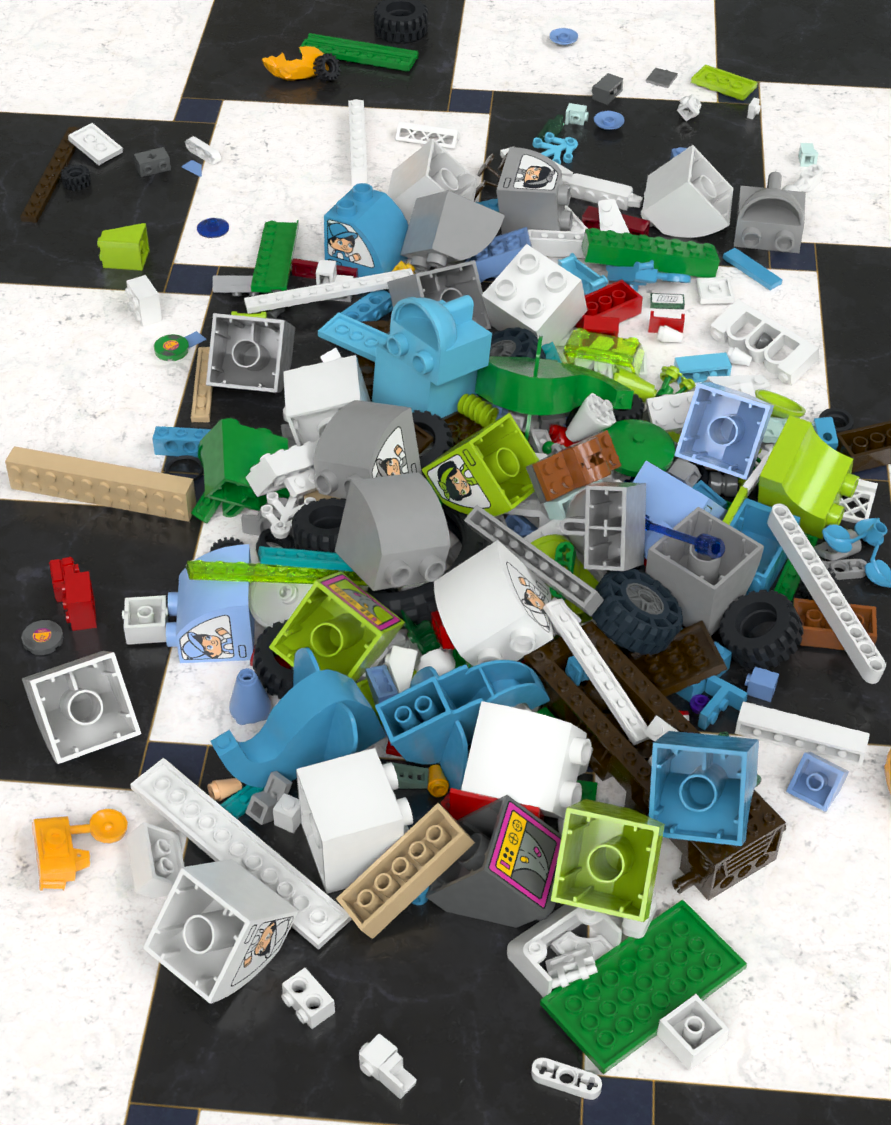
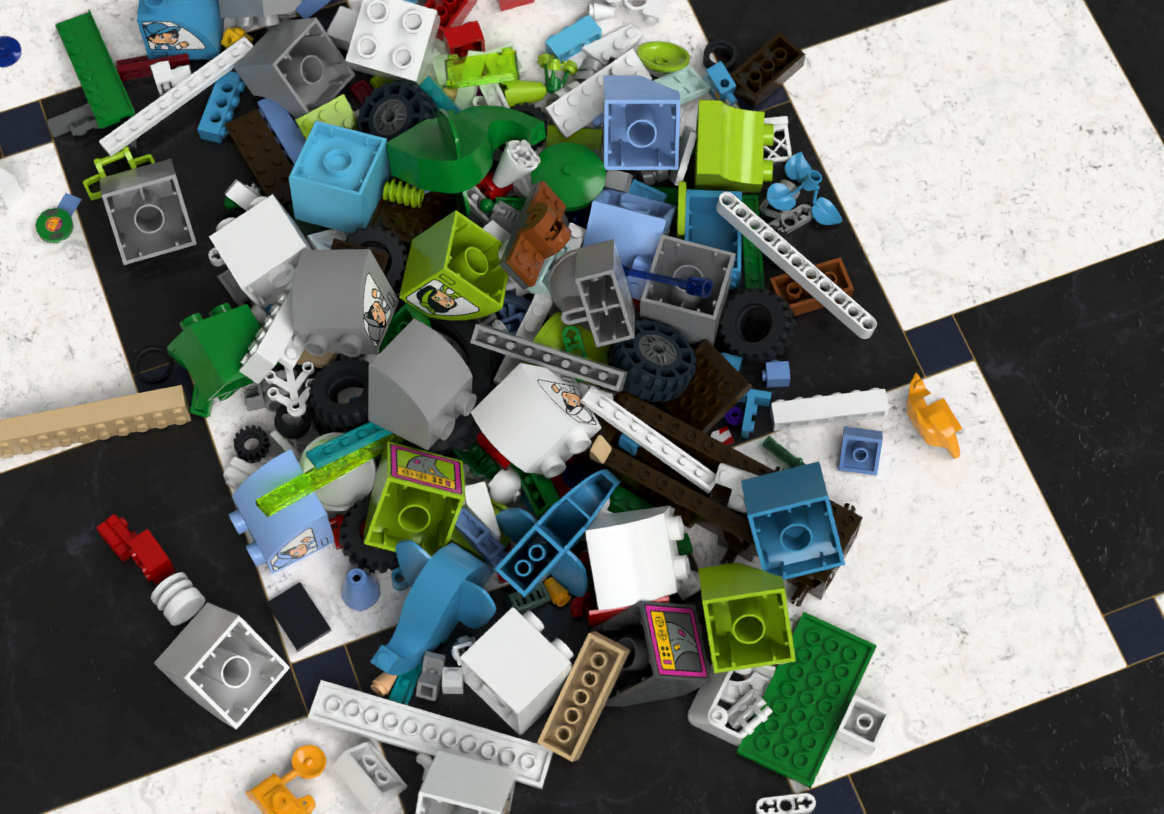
camera: 25 degrees left, 20 degrees up
dark grey tile [21,620,64,655] -> none
white brick [122,595,168,644] -> none
dark azure brick [152,426,211,458] -> none
tan tile [191,347,213,422] -> none
medium azure plate [318,313,389,362] -> none
medium azure piece [386,295,492,386] -> none
white cone [657,325,683,343] -> none
none -> white wheel [151,572,205,626]
none -> black tile [266,582,332,652]
none -> tan slope [590,435,611,464]

